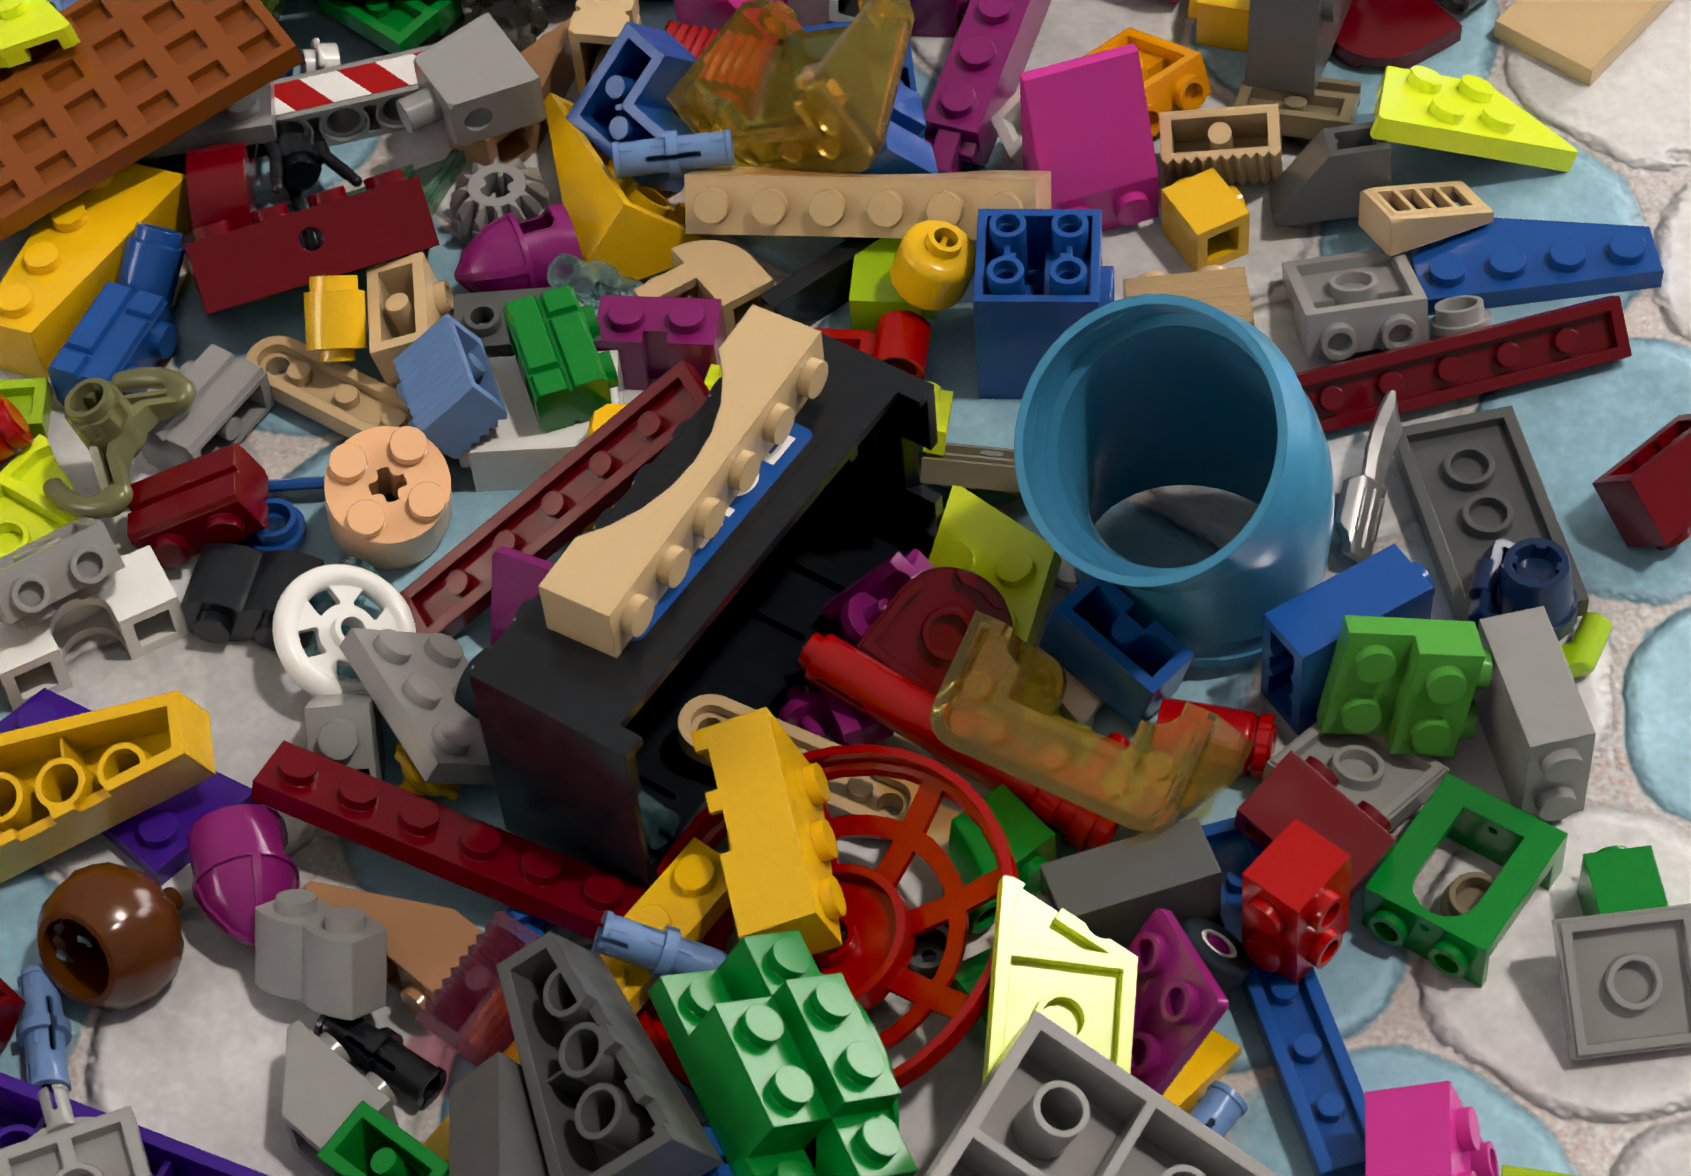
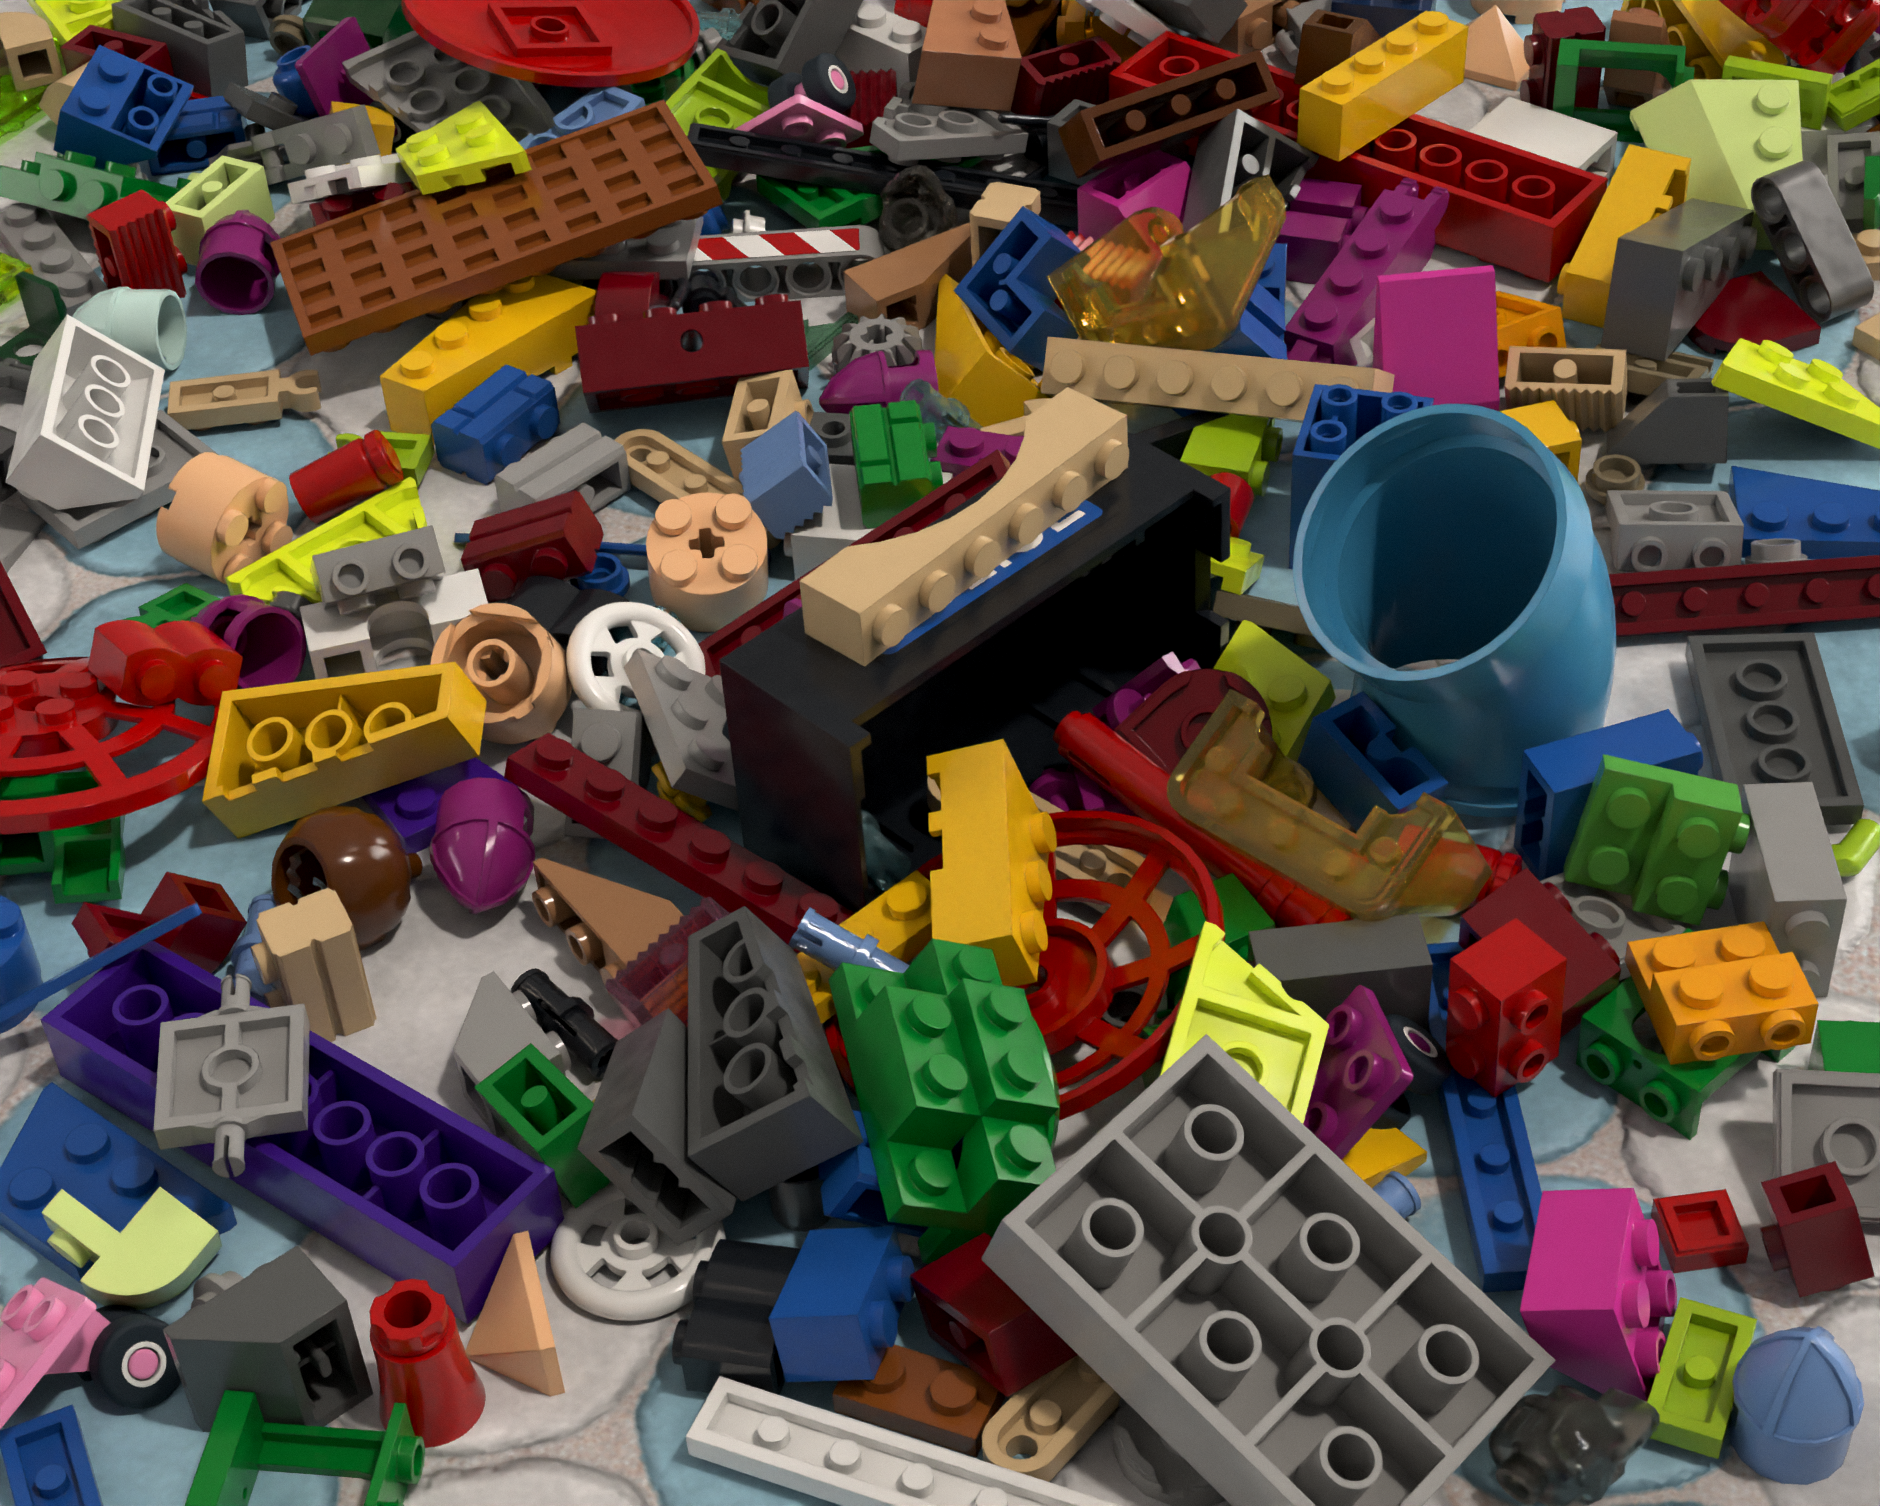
camera: 10 degrees right, 10 degrees down
olive piece [43,367,196,519] -> none
blue brick [116,222,185,305] -> none
light grey brick [255,889,387,1020] -> none
yellow brick [303,275,367,363] -> none
light grey torso [396,12,547,146] -> none
medium blue pin [612,128,735,180] -> none
yellow head [890,220,976,311] -> none
flat silver piece [1334,390,1402,563] -> none
tan slope [1358,181,1494,257] -> none
dark blue piece [1468,538,1578,641] -> none
none -> tan brick [250,888,377,1042]
none -> light nougat brick [430,603,572,744]
none -> dark tan plate [1585,454,1645,506]
none -> light orange plate [1625,921,1819,1065]
none -> red tile [1651,1189,1749,1273]
none -> dark red brick [1759,1161,1875,1298]

